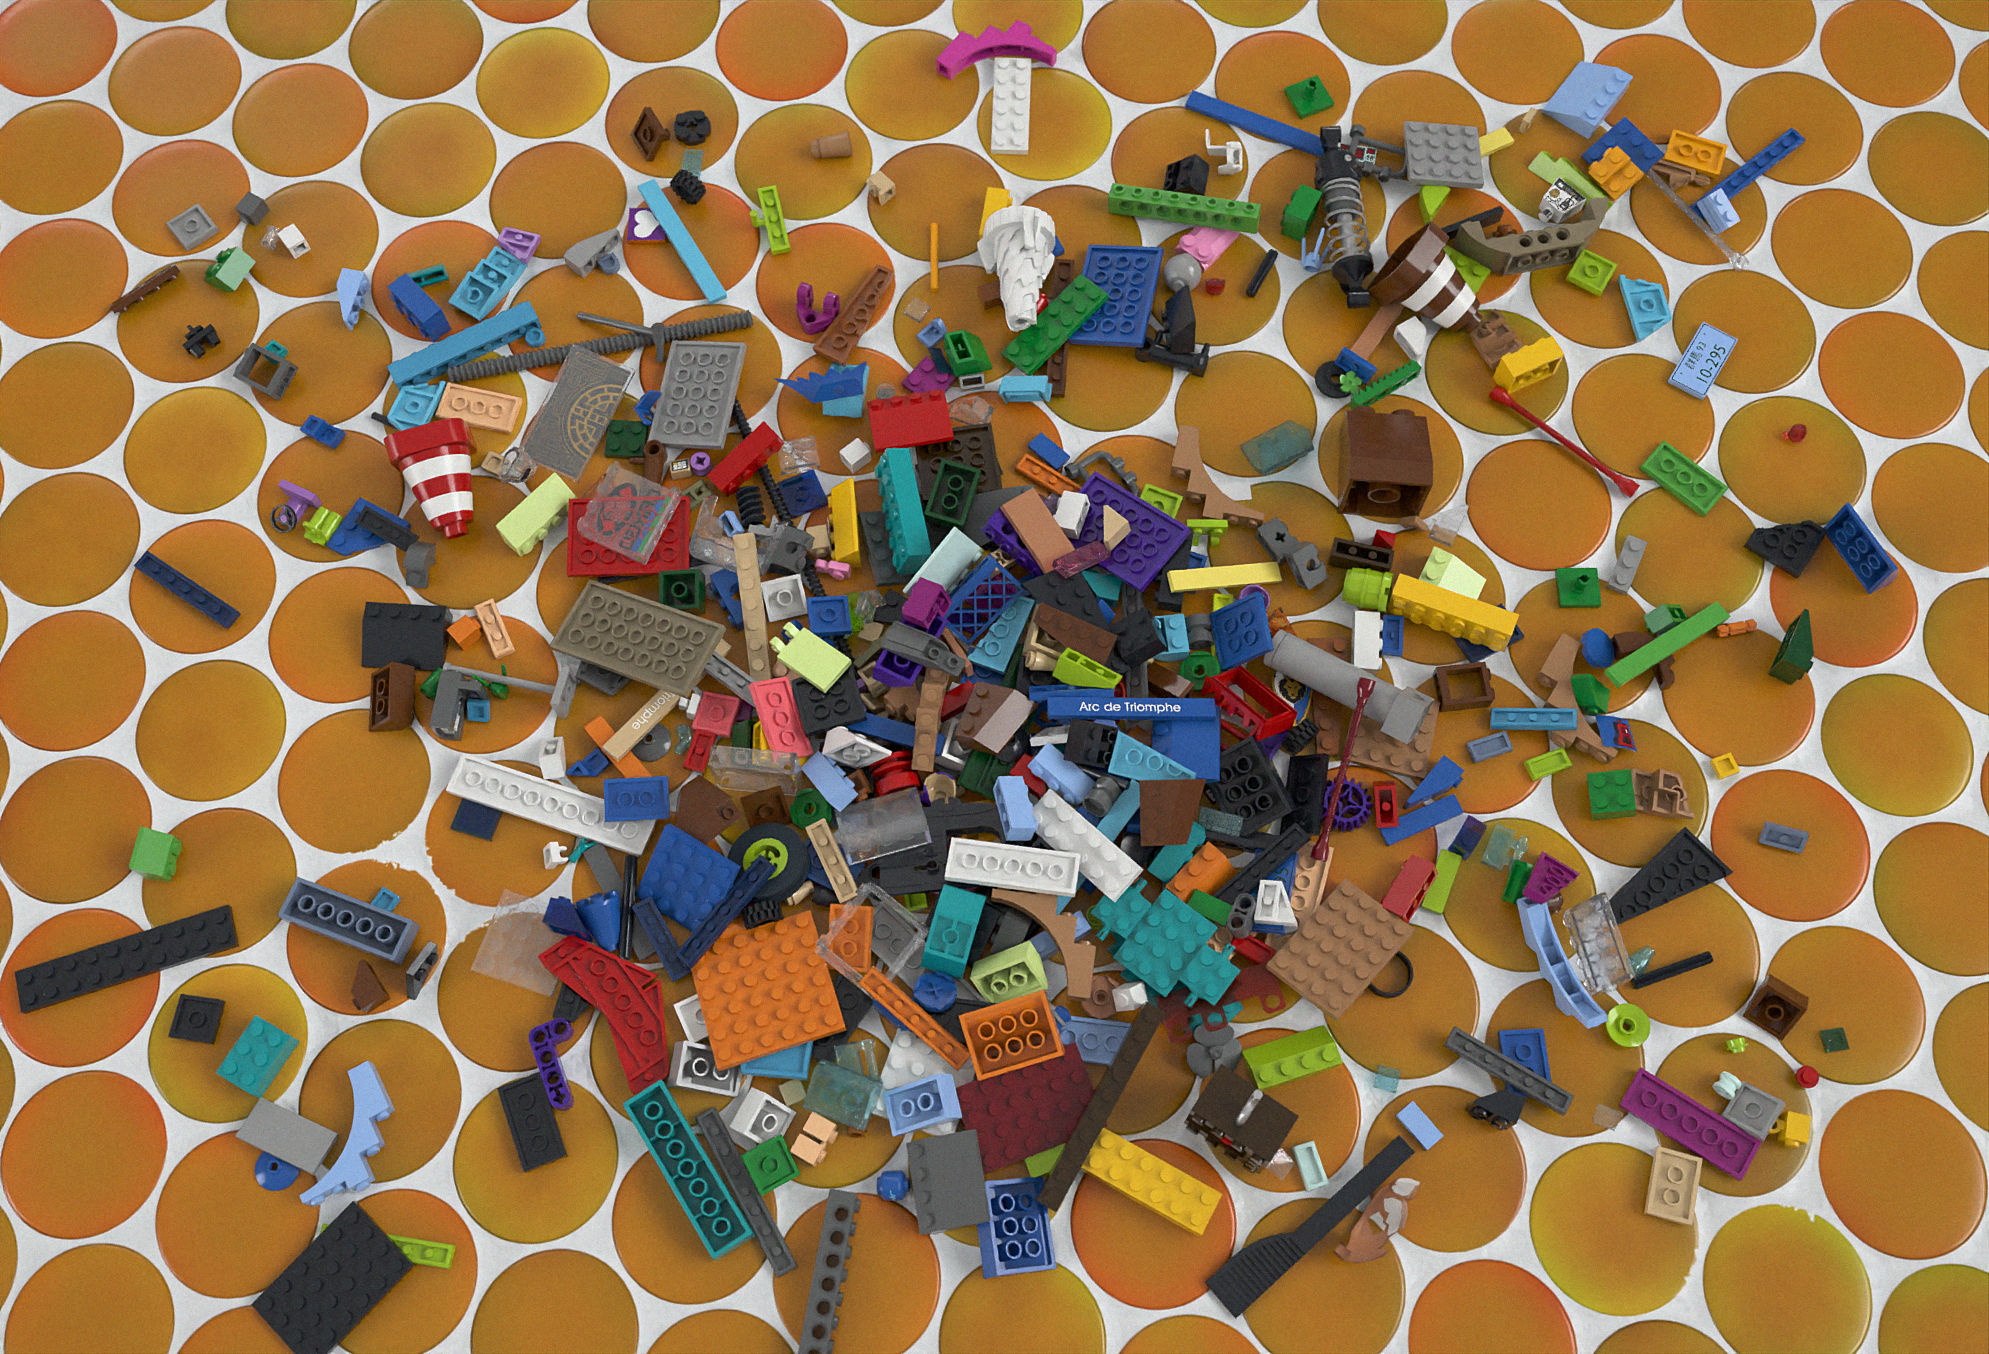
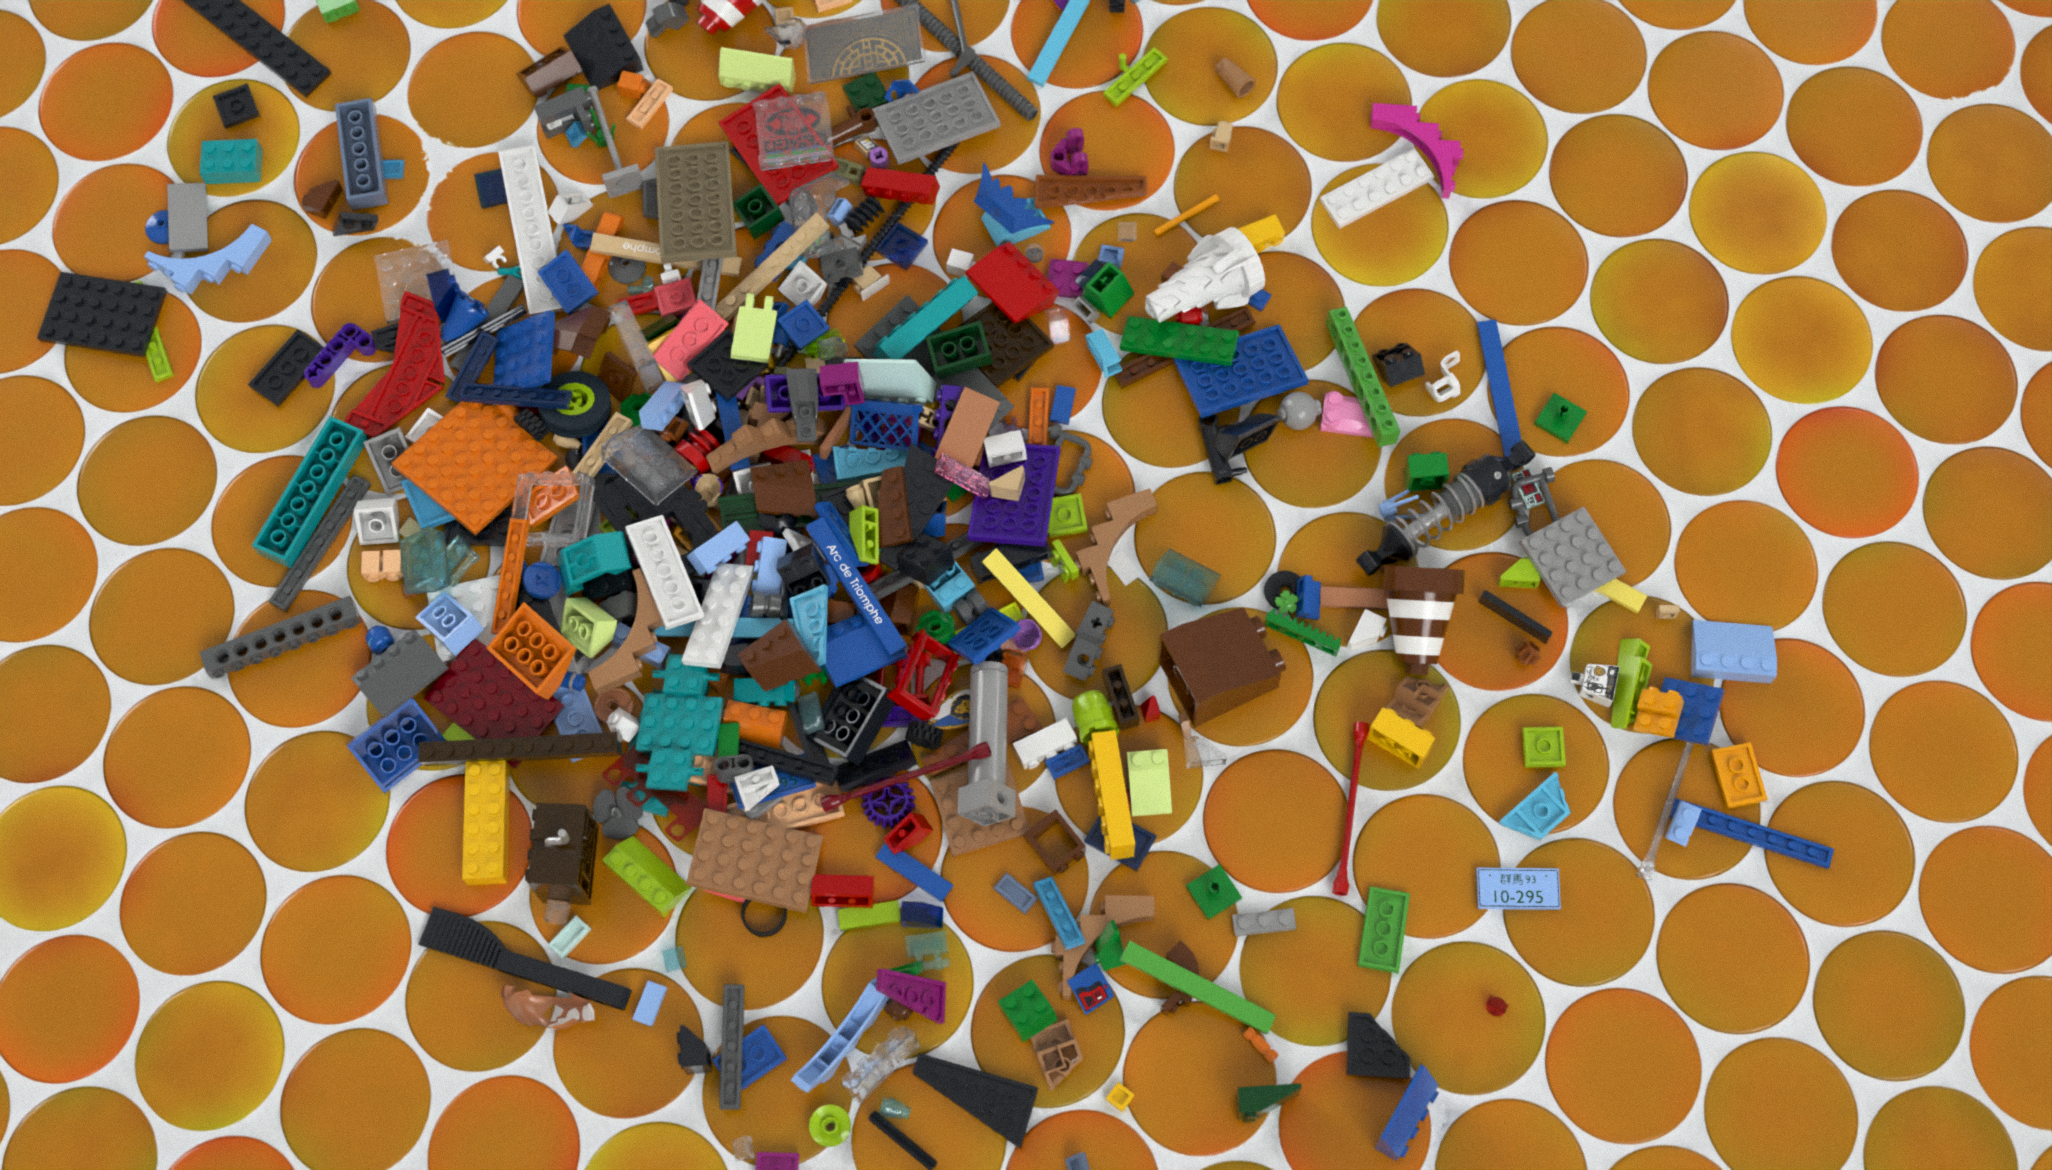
camera: 60 degrees right, 0 degrees up
green plate [740,1133,800,1197] -> none
clear plate [778,435,821,475] -> none
bright pink plate [815,559,851,580] -> none
yellow slope [828,478,861,568] -> none
teal slope [1082,570,1122,608] -> none
clear red plate [1205,278,1225,296] -> none
black axle [1245,249,1278,297] -> none
blue slope [1403,755,1464,810] -> none
lime wing [1443,244,1491,294] -> none
dark tan slope [1453,197,1608,277] -> none
lime tile [1524,747,1572,782] -> none
blue tile [1581,628,1614,669] -> none
green slope [1643,604,1688,634] -> none
medium nougat piece [1648,159,1711,192] -> none

